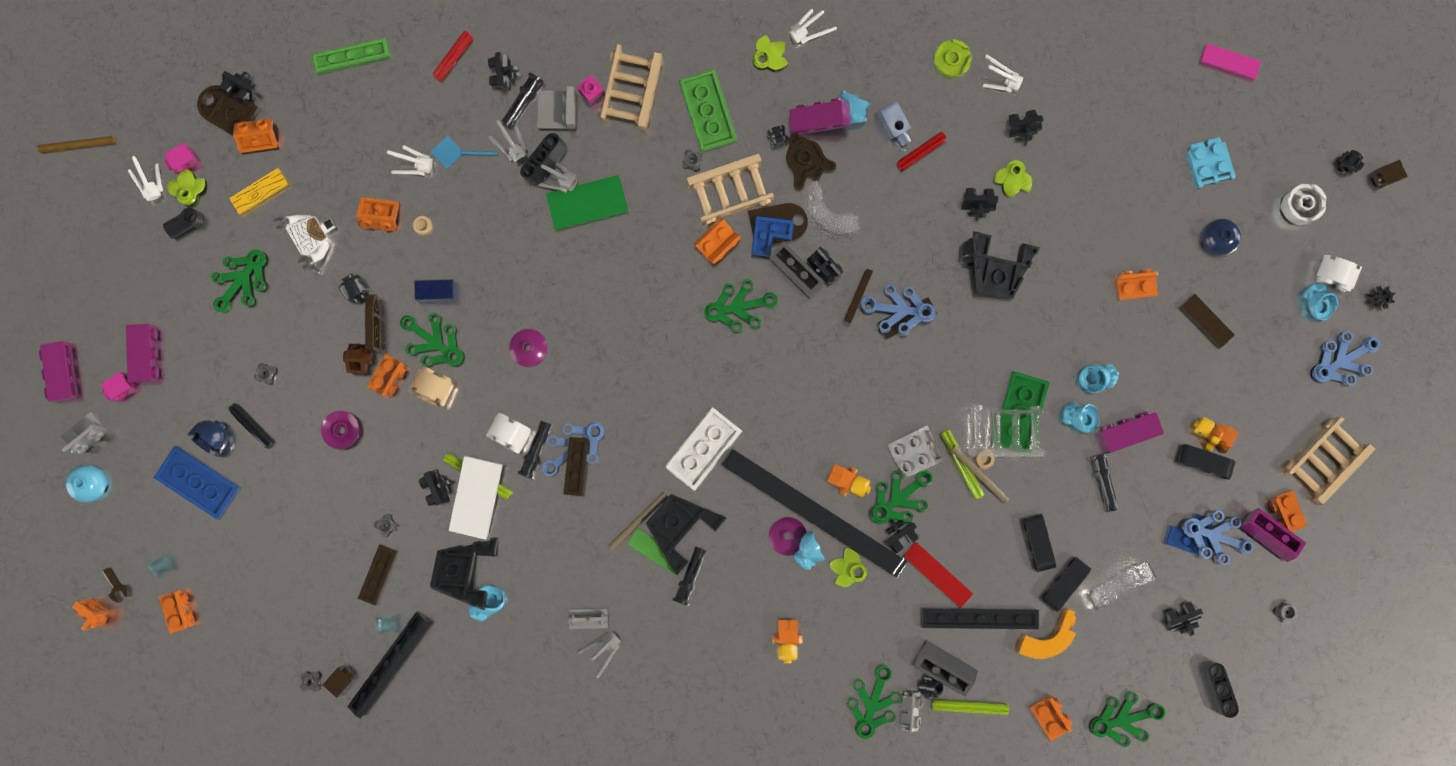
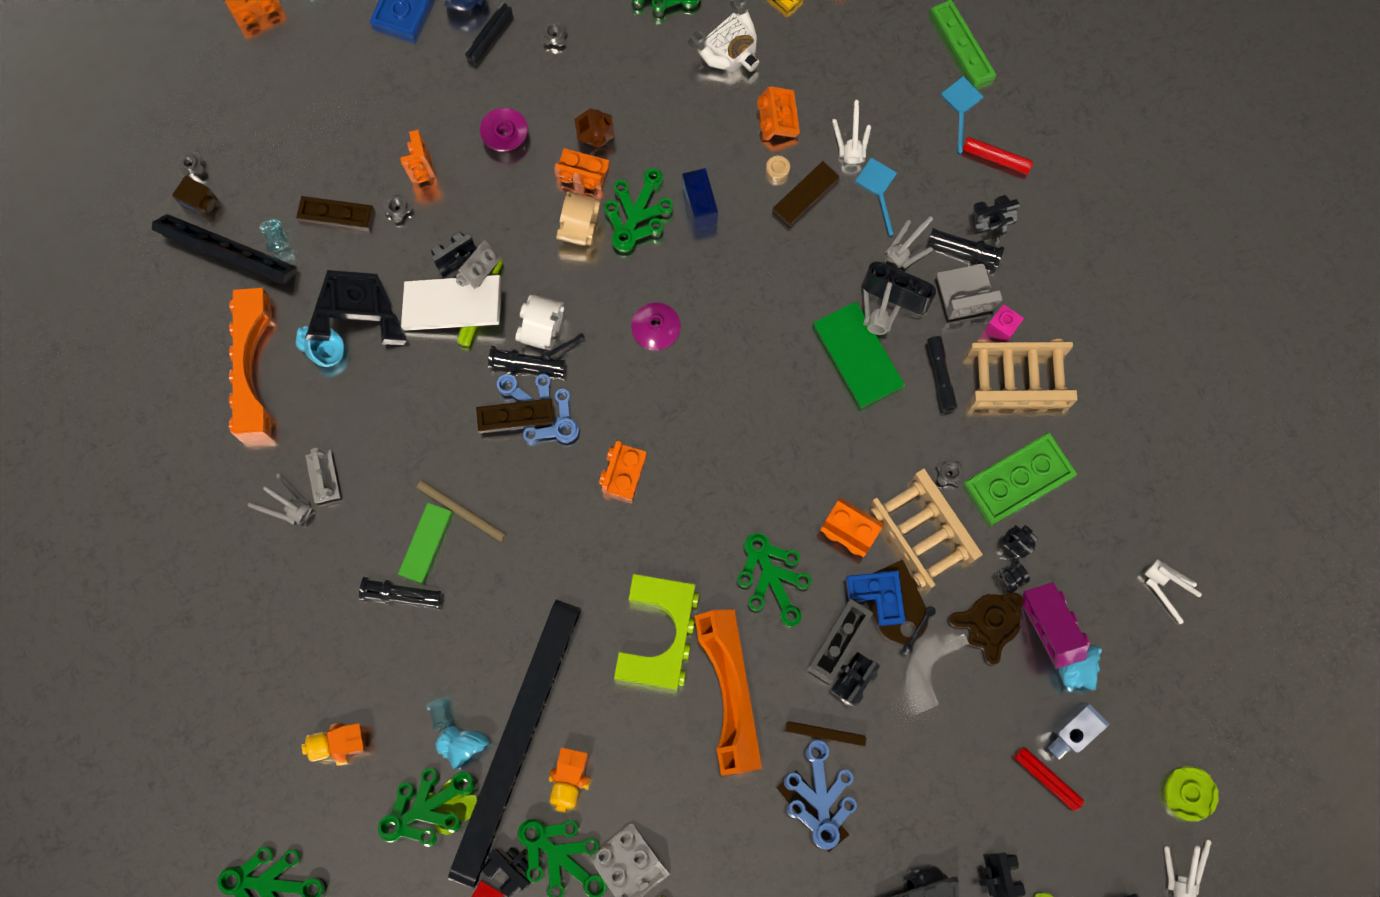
camera: 75 degrees right, 10 degrees down
black head [338,273,367,302] -> none
dark brown tile [365,294,380,354] -> none
black wing [645,494,726,575] -> none
white tile [665,407,742,491] -> none
lime plate [753,35,788,70] -> none
magenta dish [769,517,807,556] -> none
none -> orange arch [229,288,271,441]
none -> green plant [378,768,475,847]
none -> orange bracket [400,130,435,183]
none -> clear light blue bush [425,698,455,732]
none -> light grey hinge [456,240,500,289]
none -> black hinge [541,333,585,361]
none -> orange bracket [599,440,647,501]
none -> lime arch [614,574,699,692]
none -> orange arch [694,609,762,776]
none -> dark brown tile [772,161,840,227]
none -> black hinge [903,606,936,655]
none -> black piece [927,336,958,412]
none -> dark azure piece [941,76,983,153]
none -> black gear [1003,525,1038,558]

